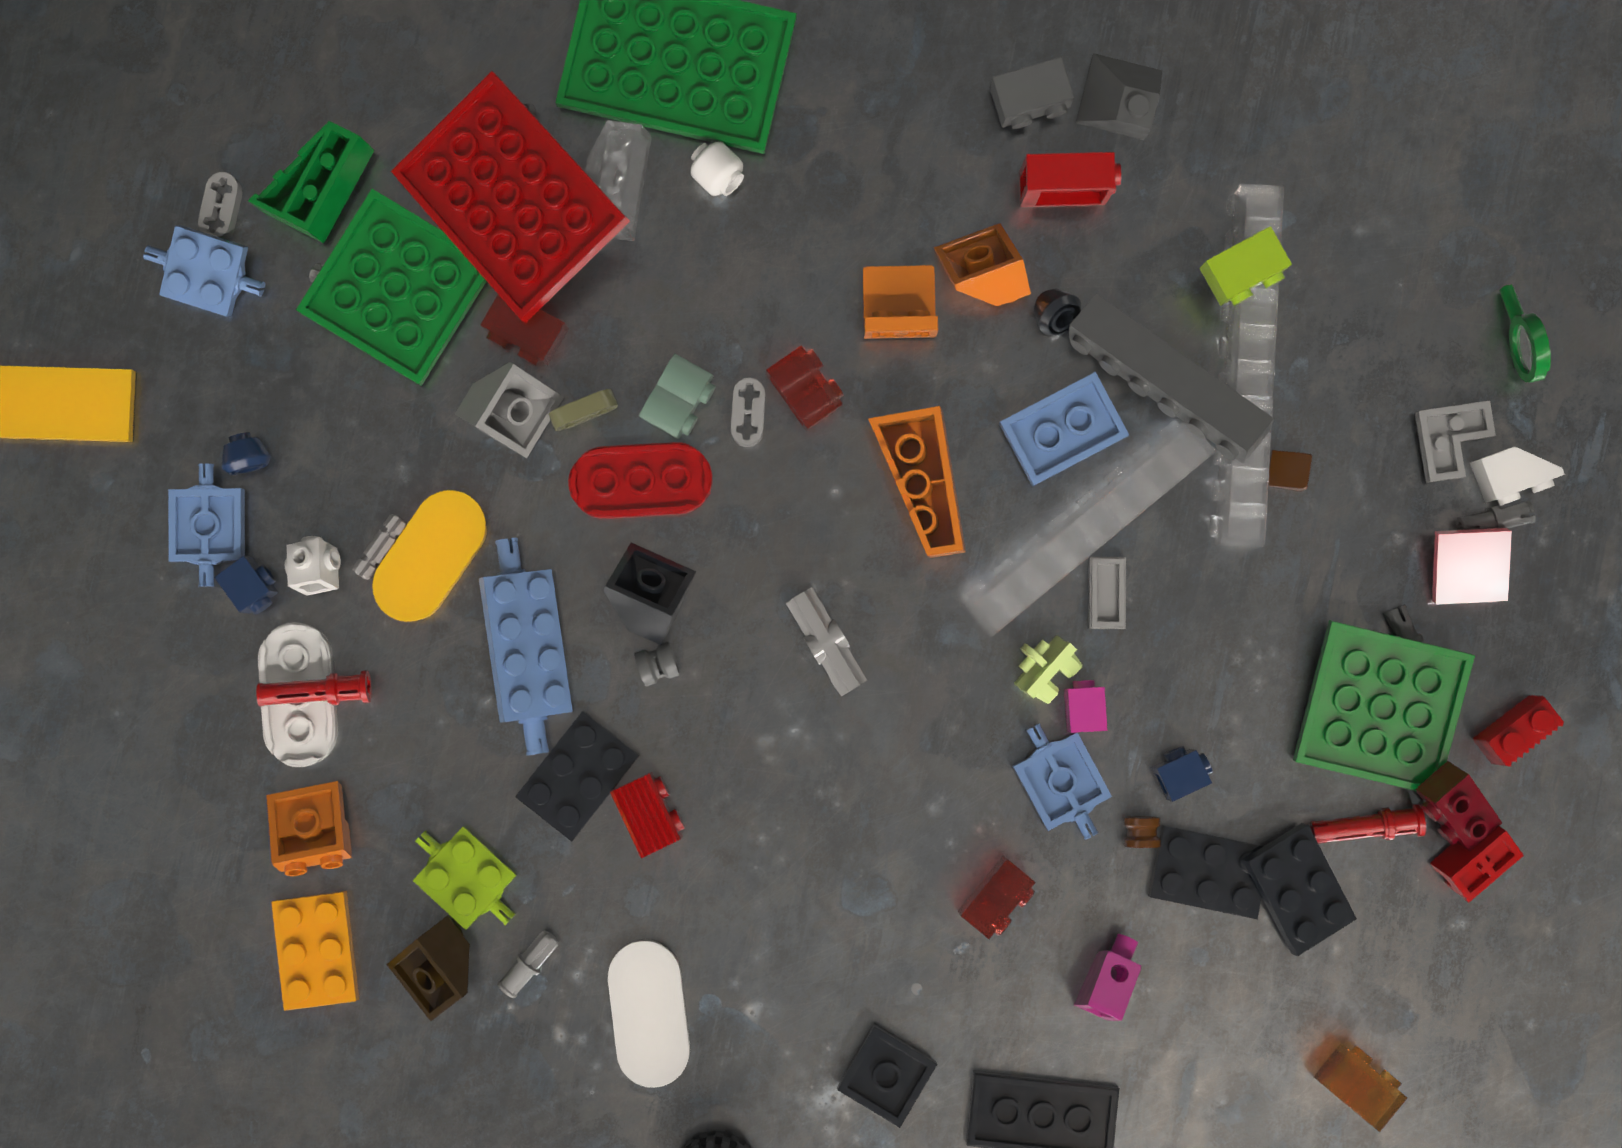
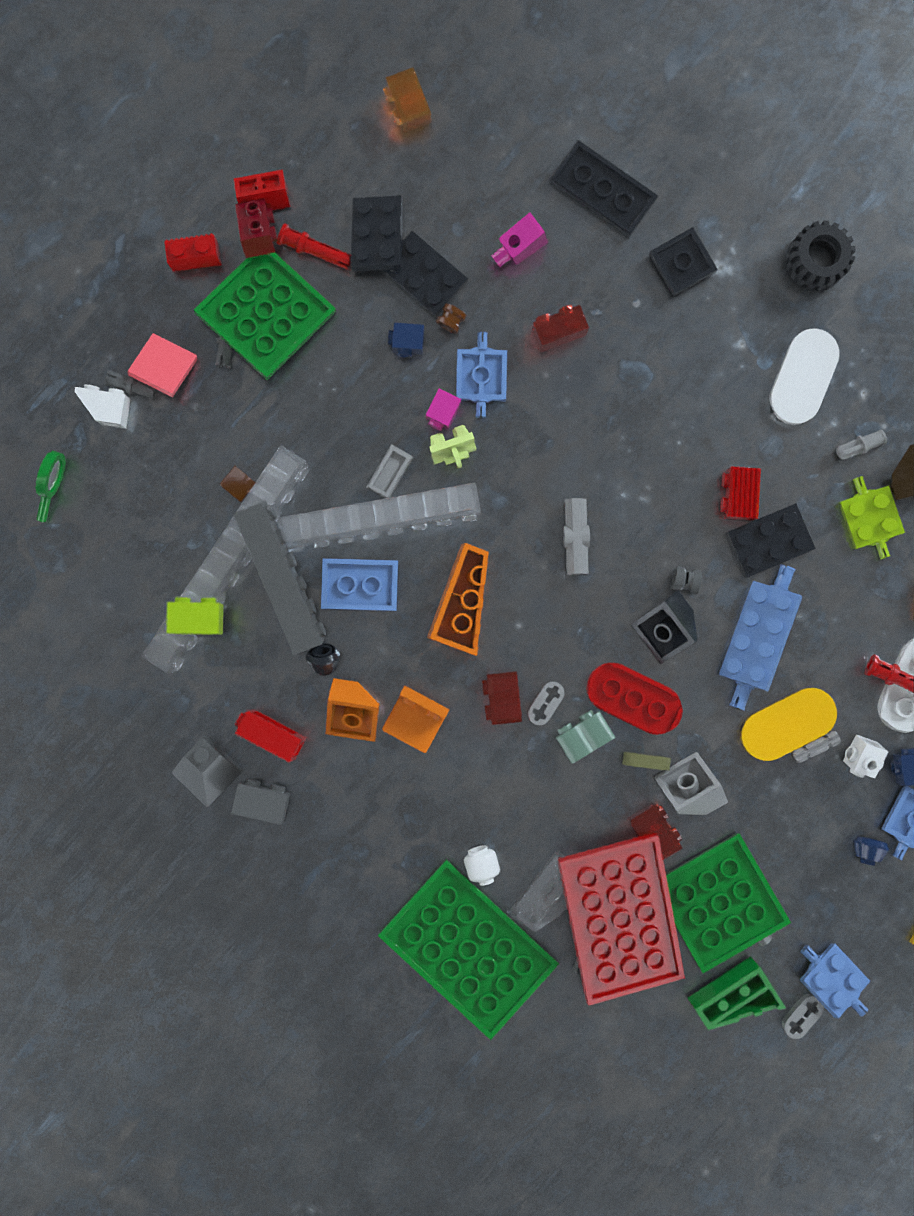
camera: 155 degrees left, 0 degrees up
light grey plate [1415,400,1496,483] -> none

